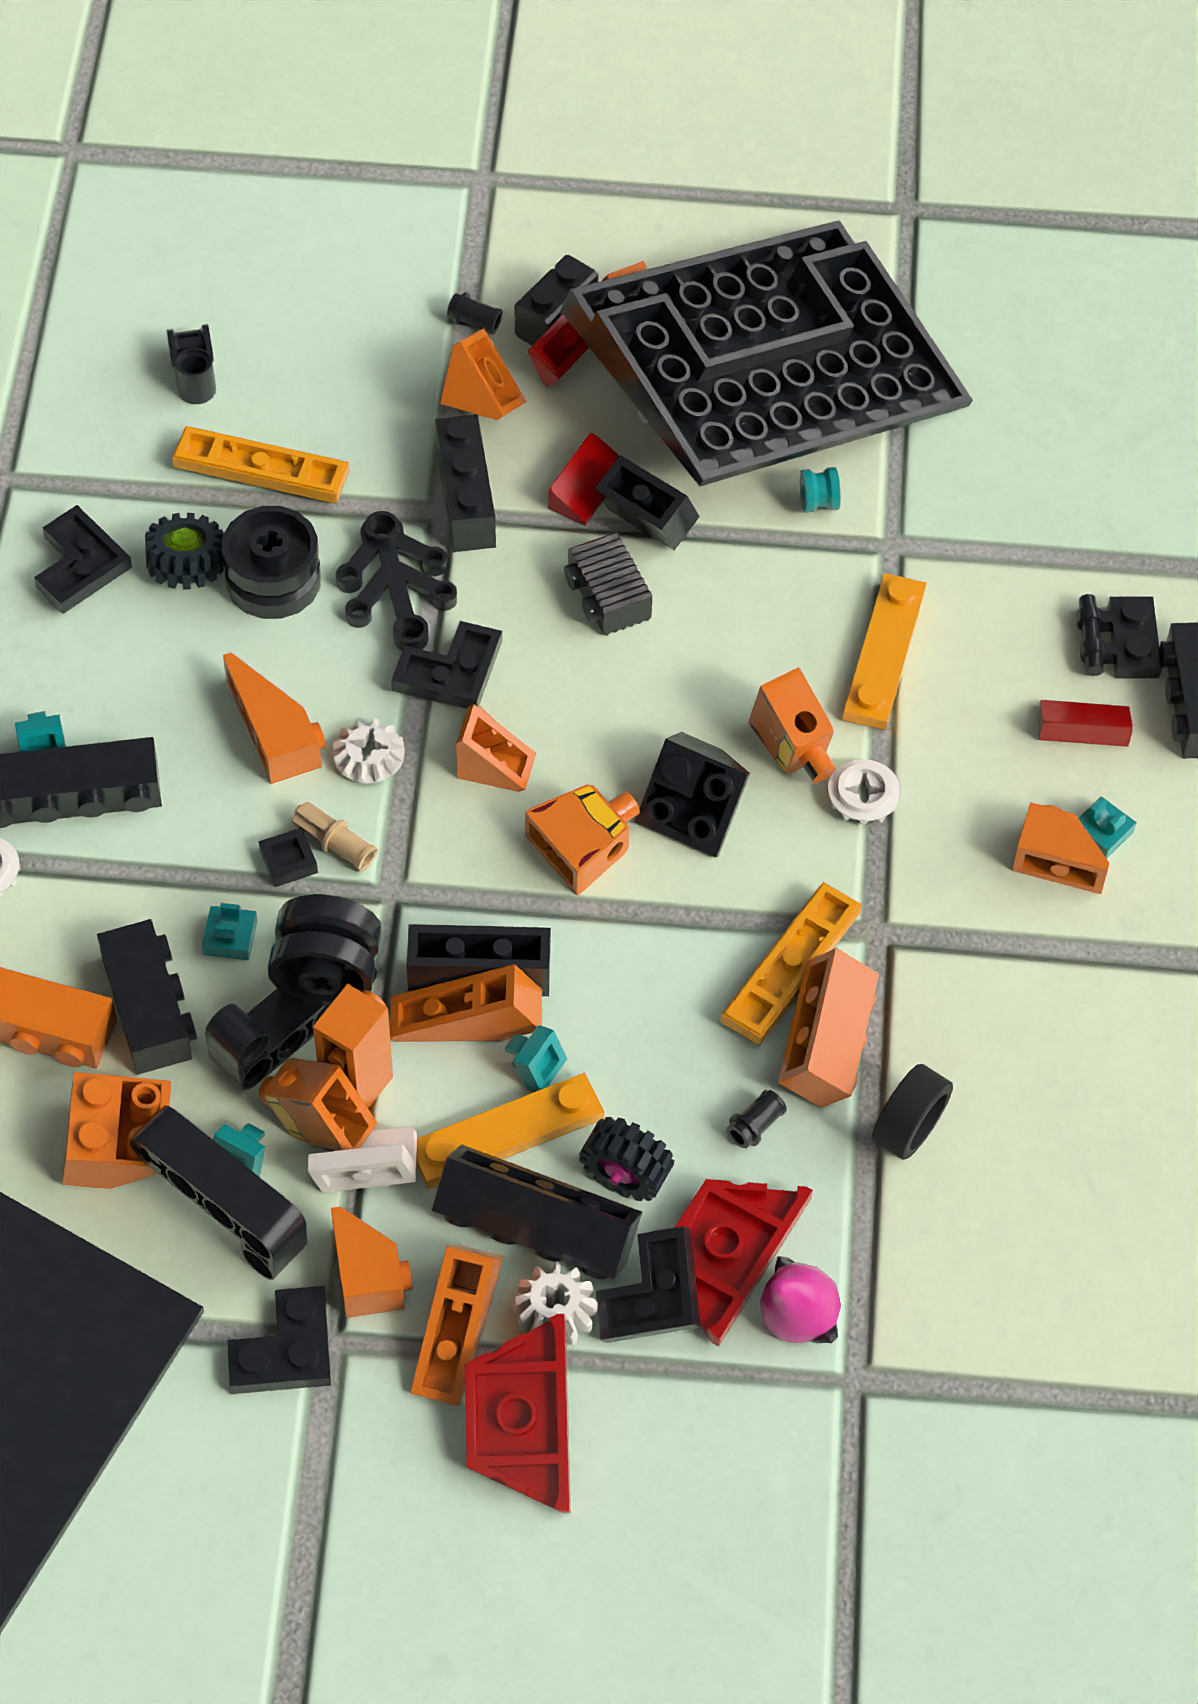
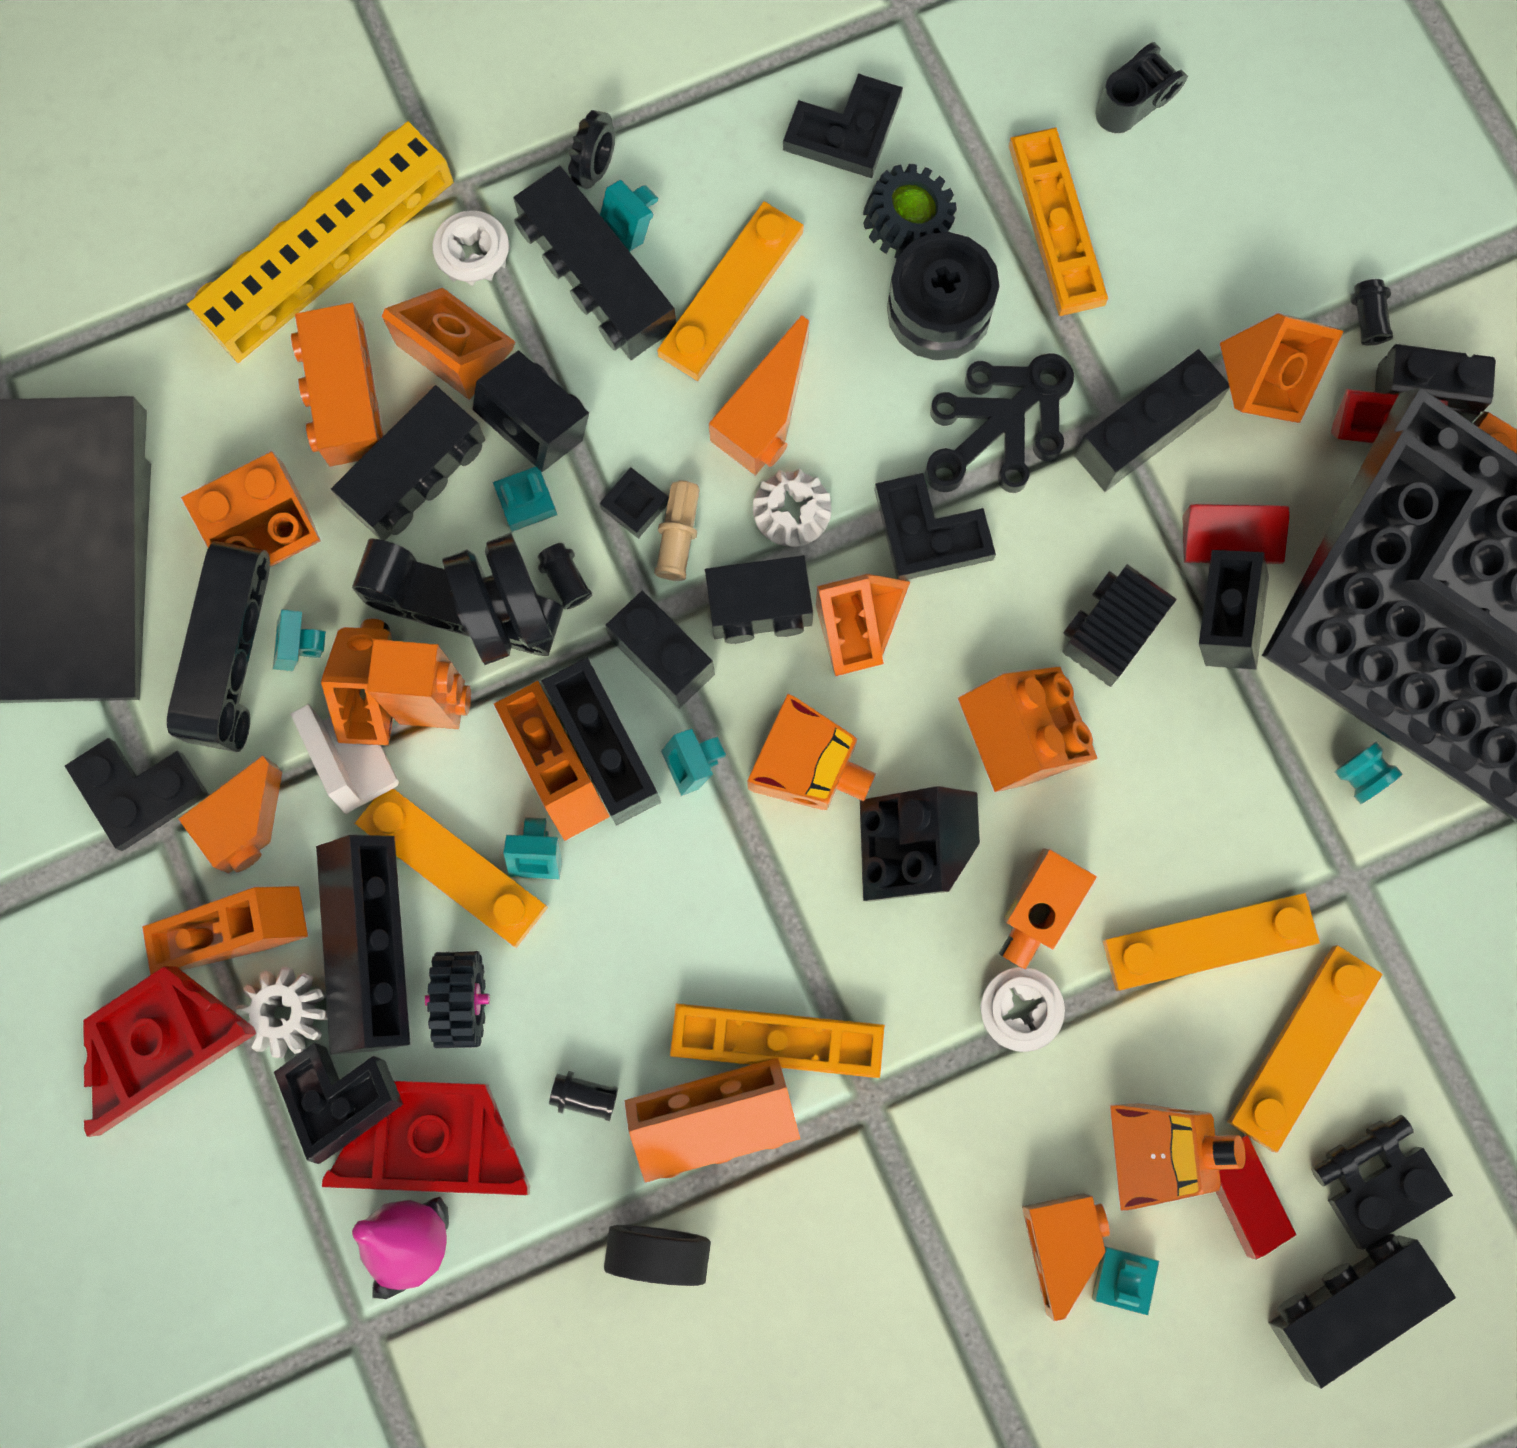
camera: 65 degrees right, 20 degrees up
none -> orange slope [382,287,516,400]
none -> black brick [472,350,590,472]
none -> black brick [605,590,715,709]
none -> light orange plate [657,201,804,381]
none -> teal tile [661,728,726,796]
none -> black brick [705,555,813,644]
none -> orange slope [958,666,1098,792]
none -> orange torso [1110,1103,1245,1211]
none -> light orange plate [1227,945,1383,1153]

